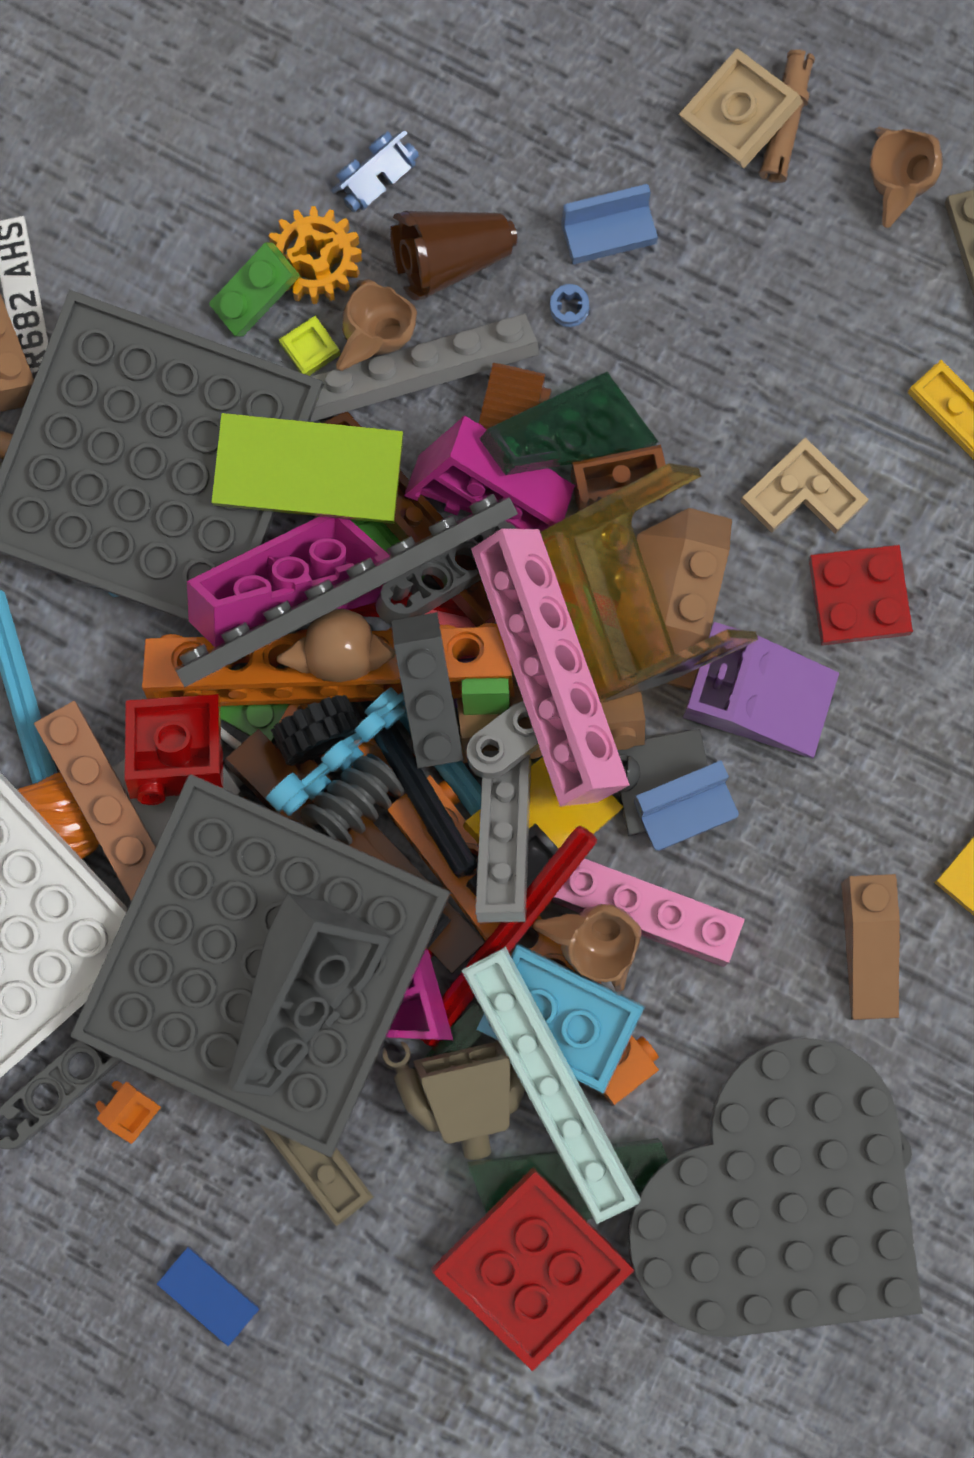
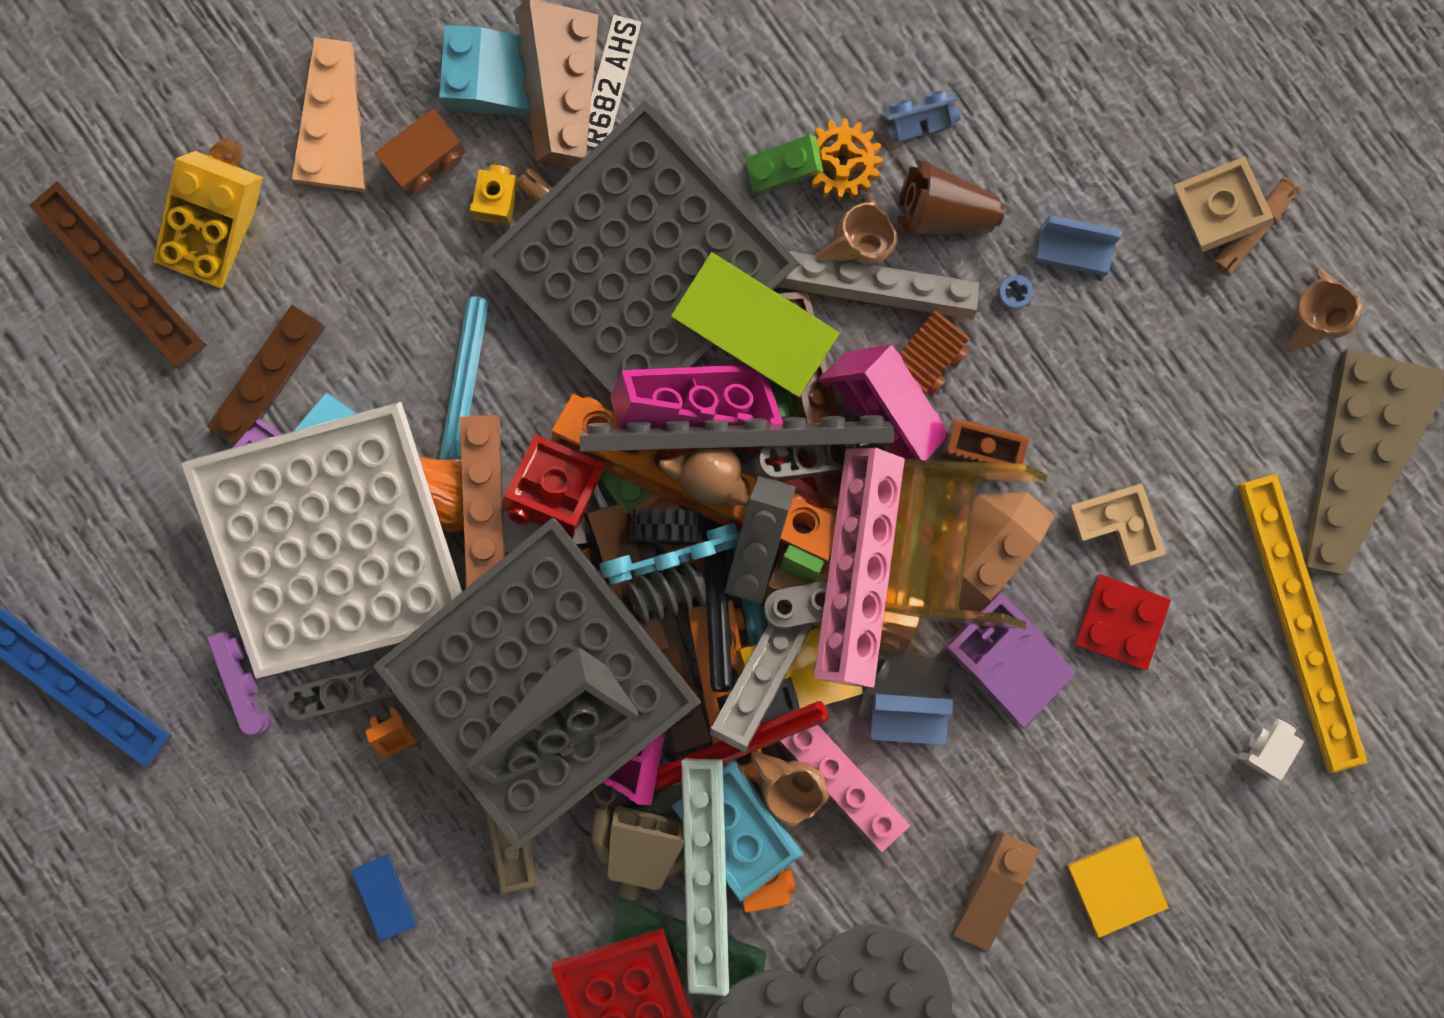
camera: 25 degrees right, 5 degrees up
neon yellow tile [279,316,341,376] -> none
clear green wing [479,371,659,475] -> none

